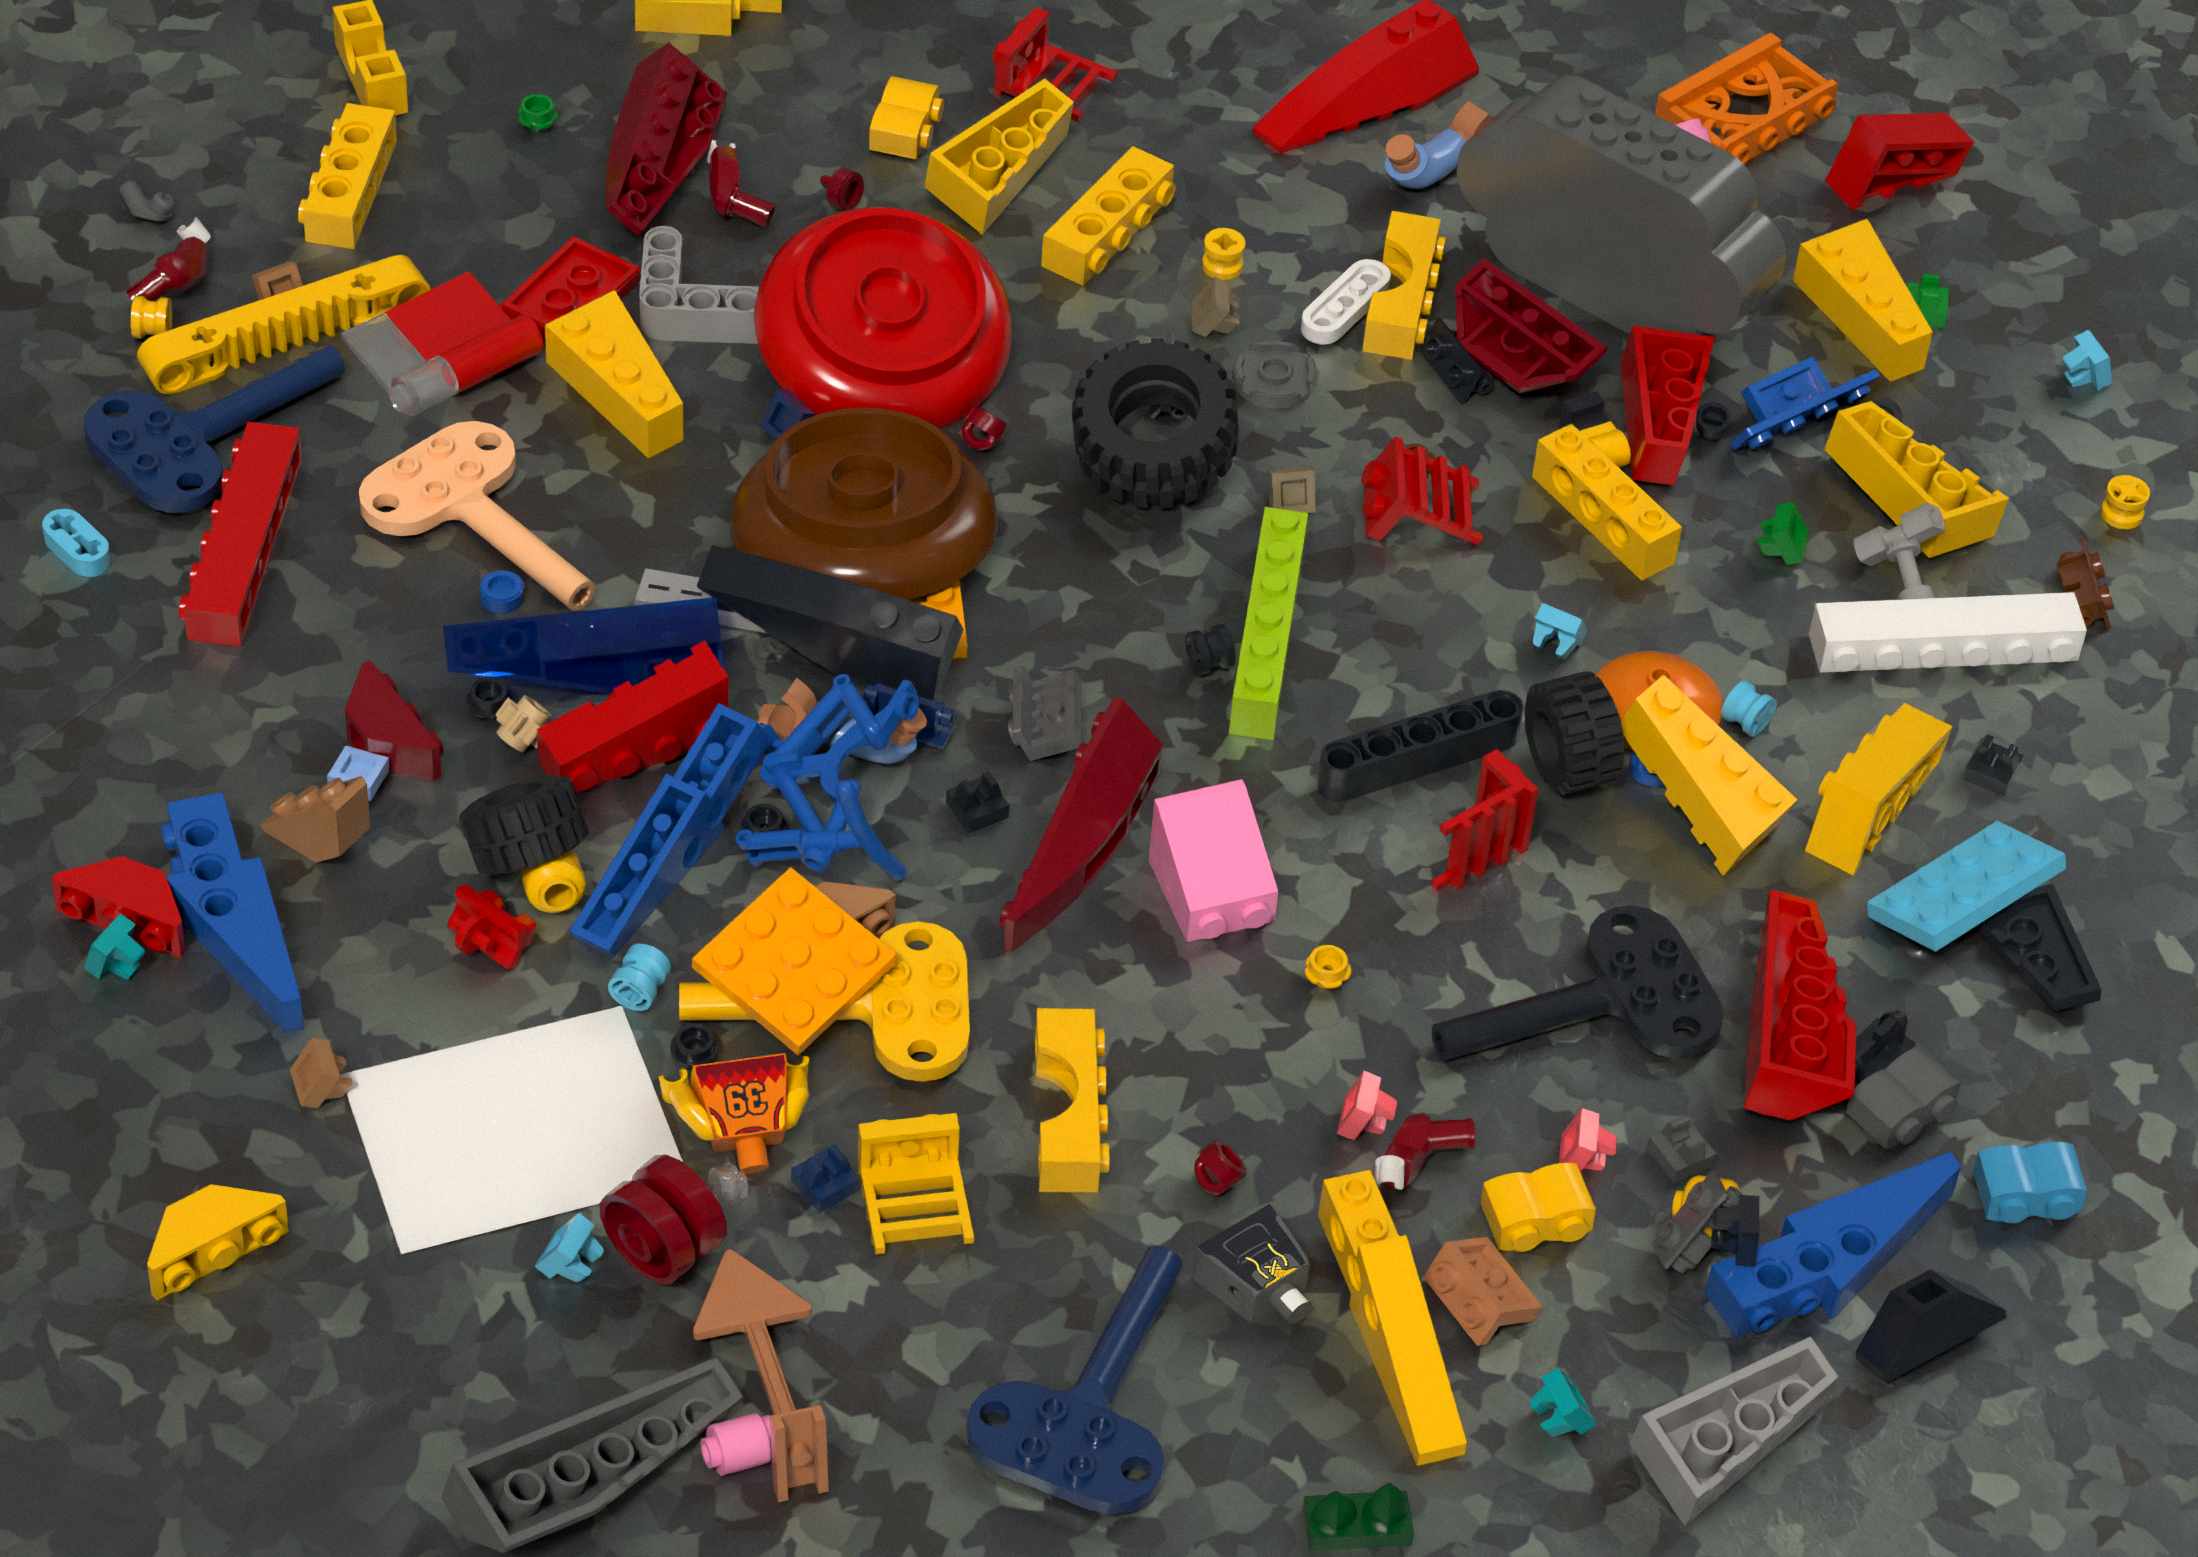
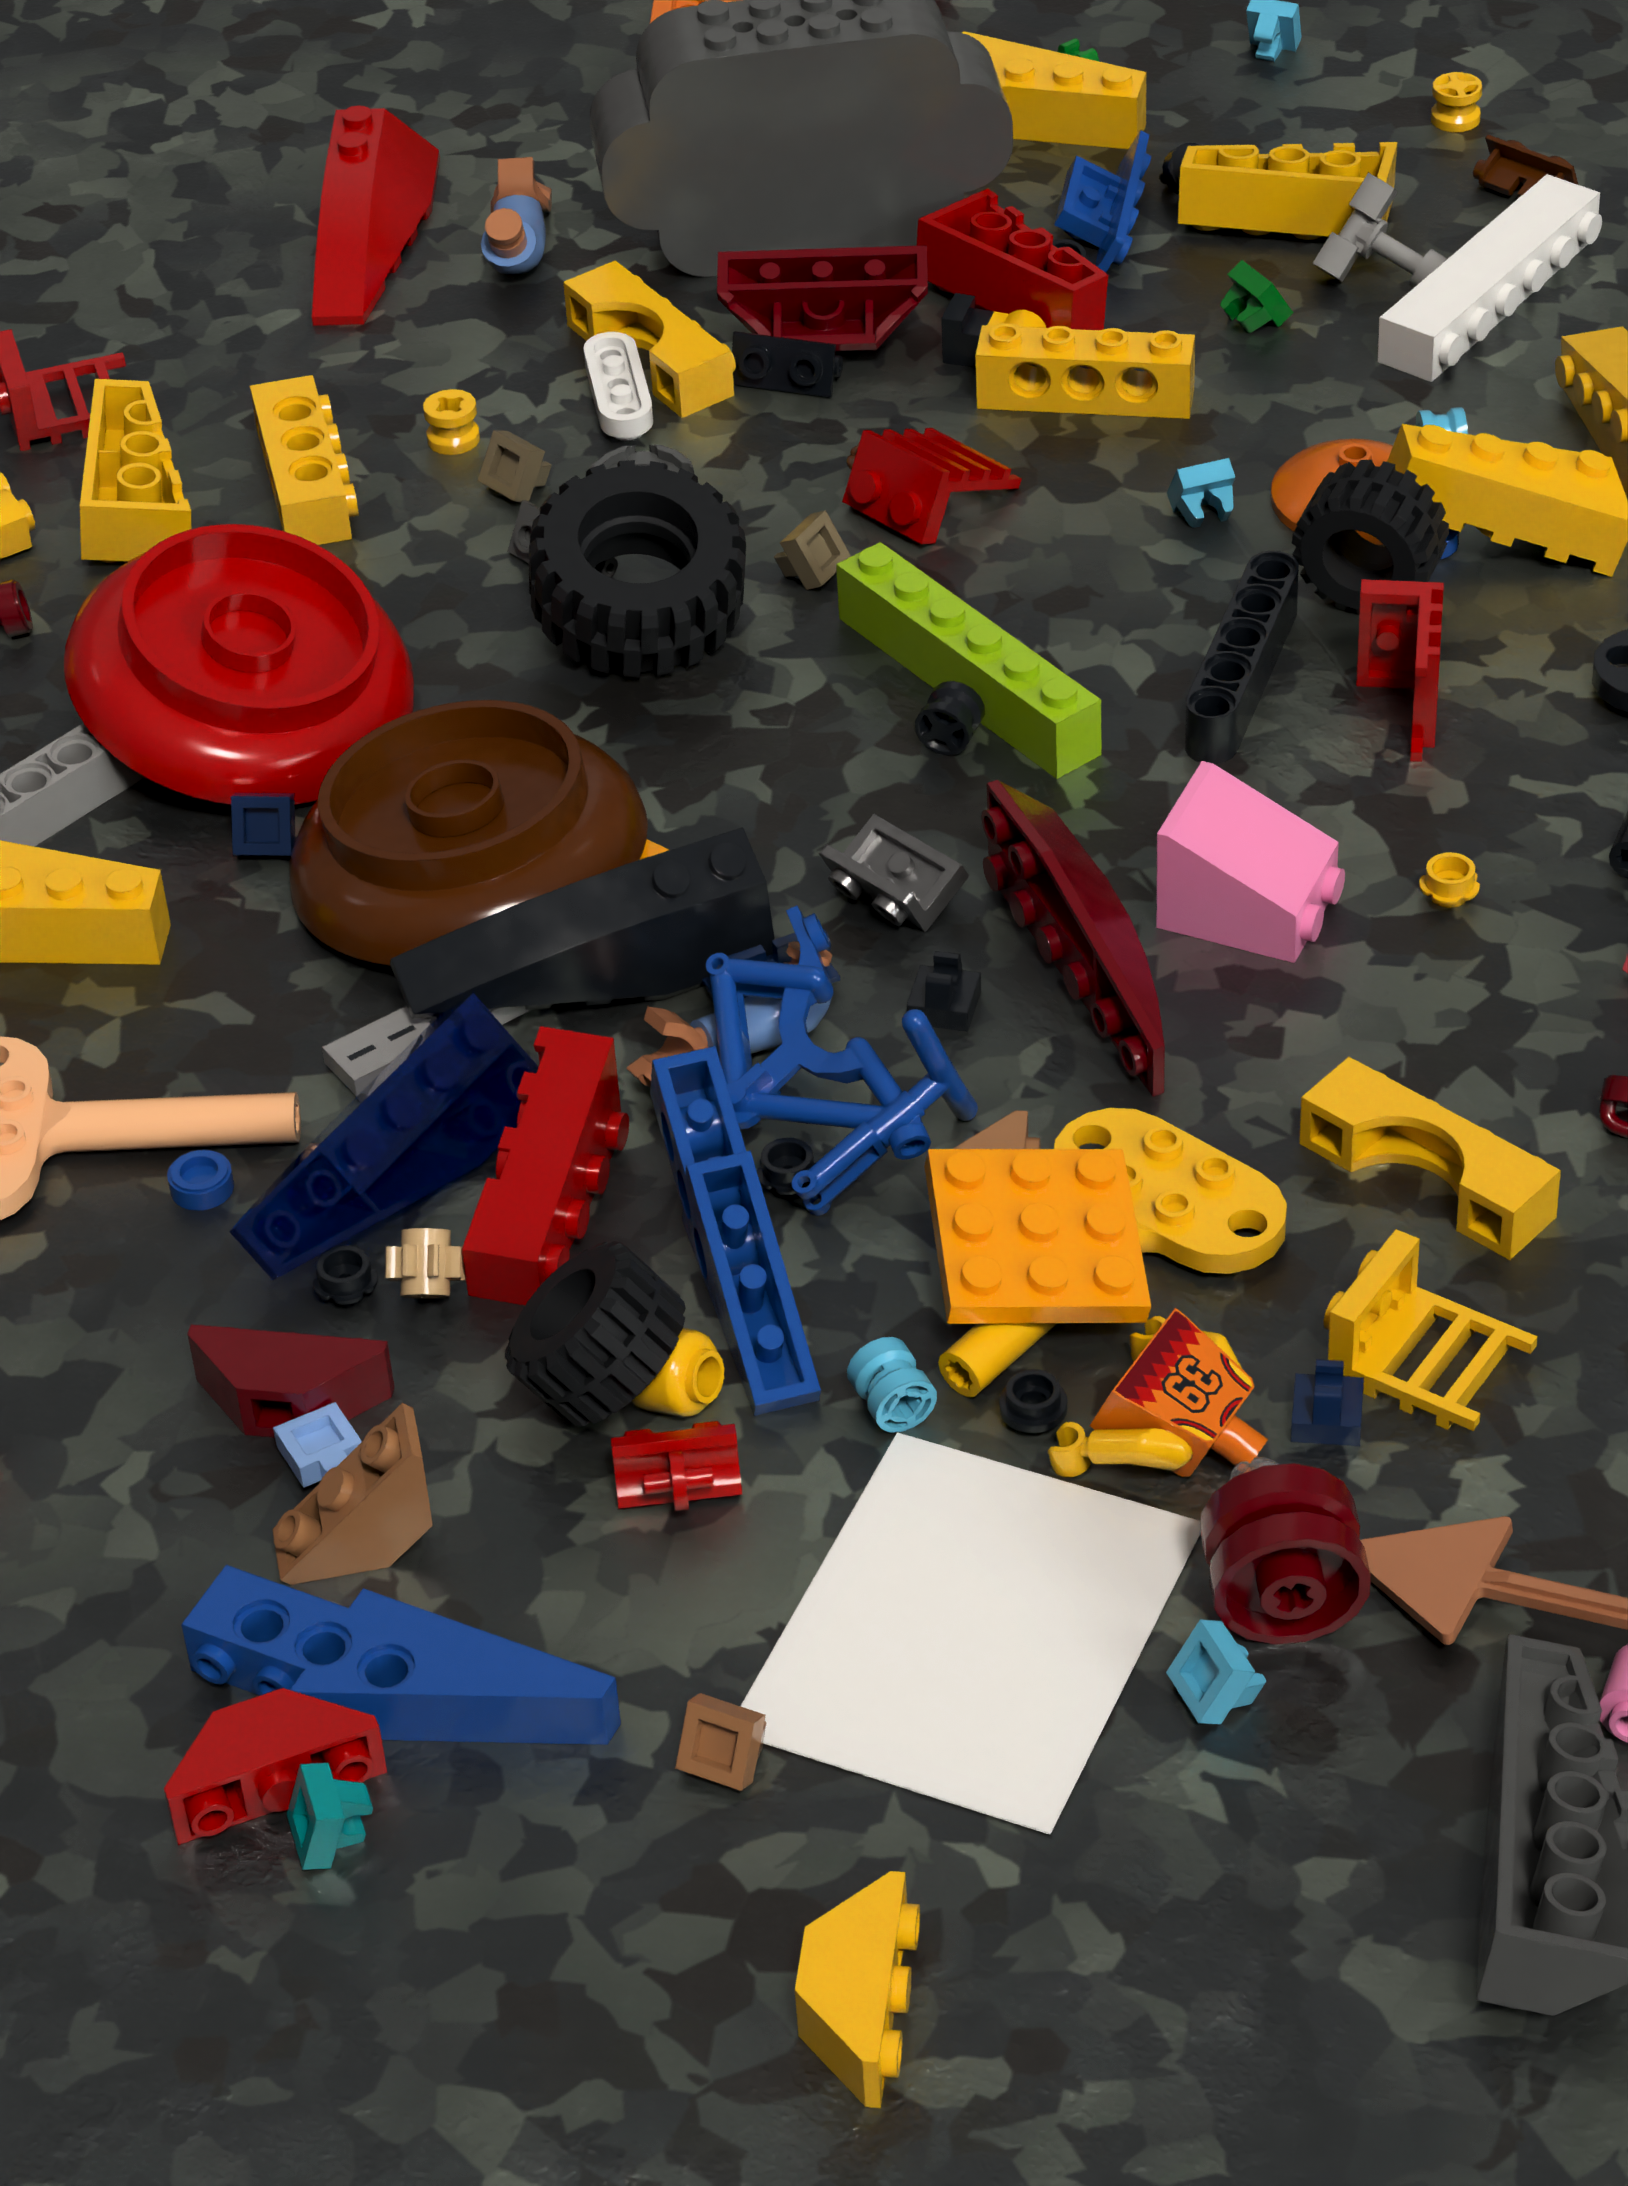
camera: 40 degrees left, 5 degrees down
dark red tile [962,404,1008,451] -> none

